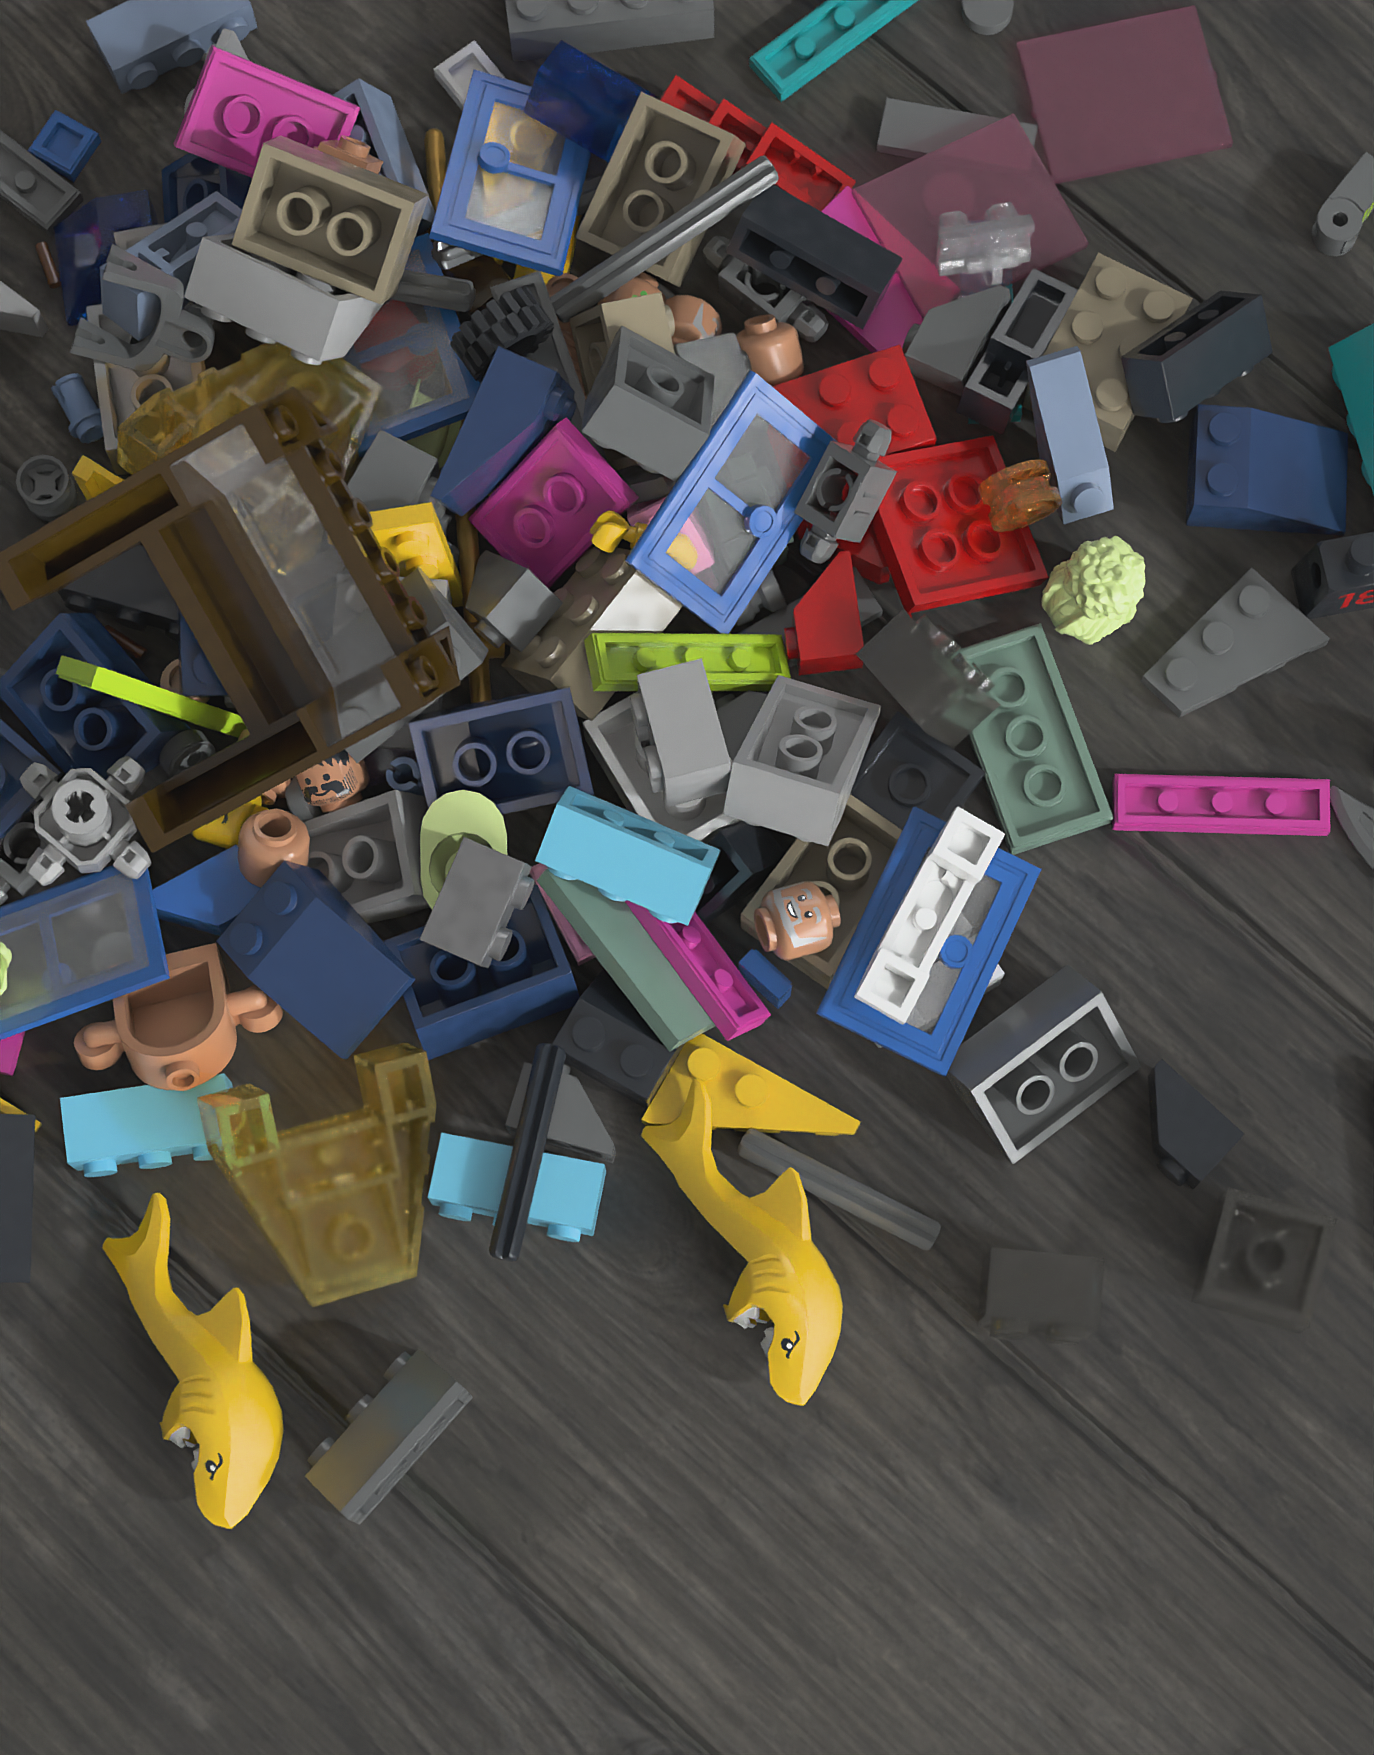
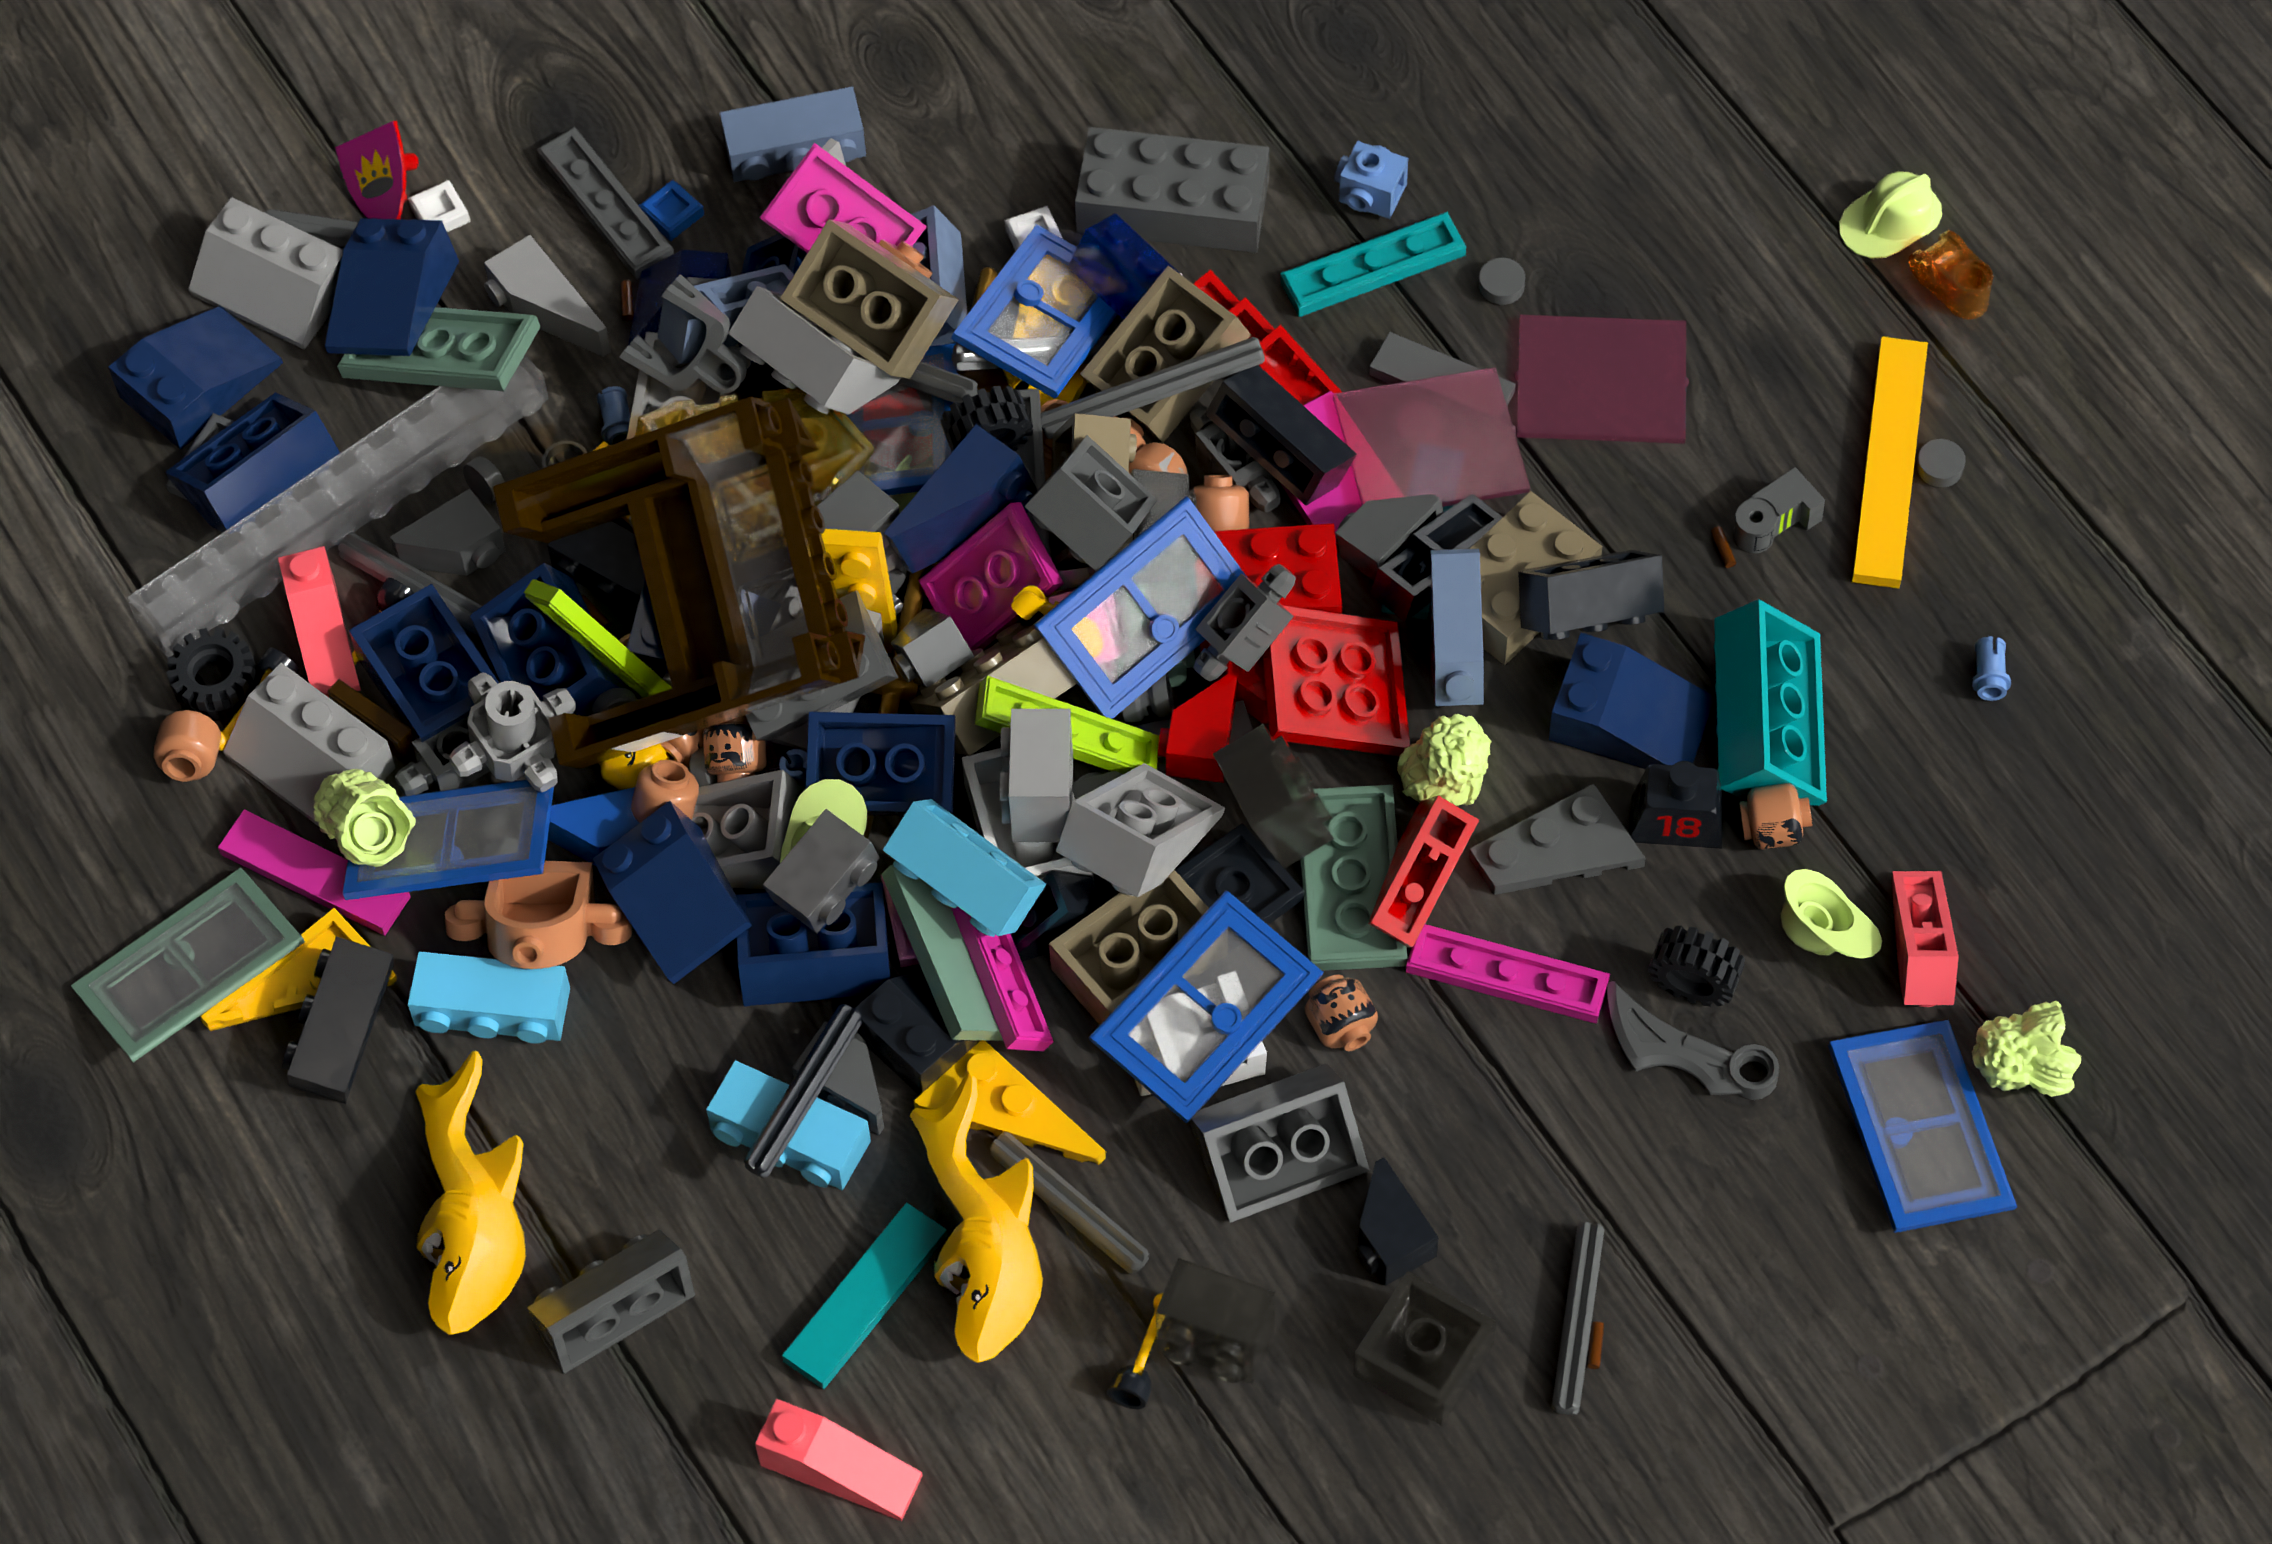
camera: 15 degrees right, 15 degrees down
clear yellow wedge [197,1042,437,1307] -> none
blue tile [739,949,792,1009] -> none
nougat head [754,881,840,960] -> none
white slope [854,806,1005,1025] -> none
clear hips [935,202,1035,287] -> none
clear orange wheel [978,459,1062,532] -> none
none -> coral slope [755,1399,922,1521]
none -> teal tile [782,1202,948,1390]
none -> black hinge [1107,1293,1173,1409]
none -> nougat head [1304,974,1378,1051]
none -> red slope [1368,795,1479,948]
none -> reddish brown piece [1711,526,1736,568]

